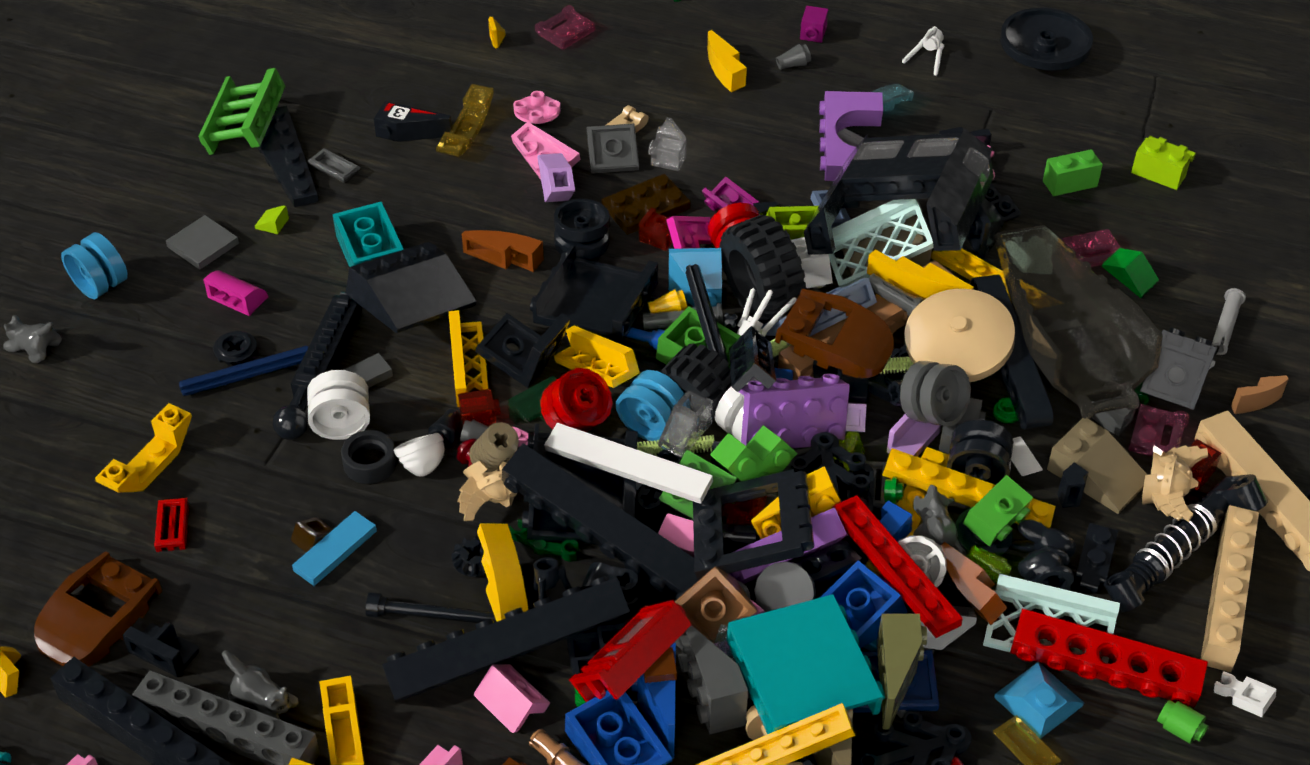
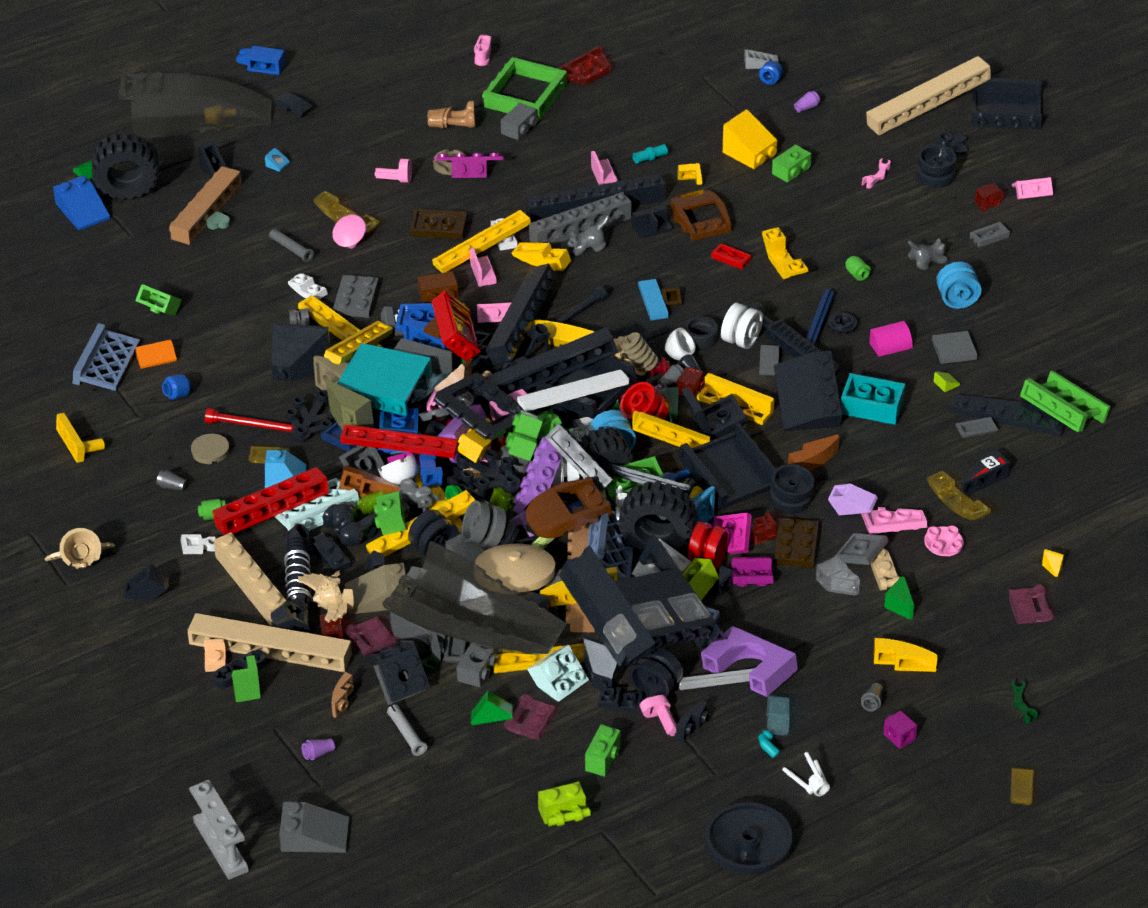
camera: 130 degrees right, 5 degrees down
none -> teal arm [758,730,780,759]
none -> bright green brick [845,256,870,281]
none -> green slope [884,577,914,619]

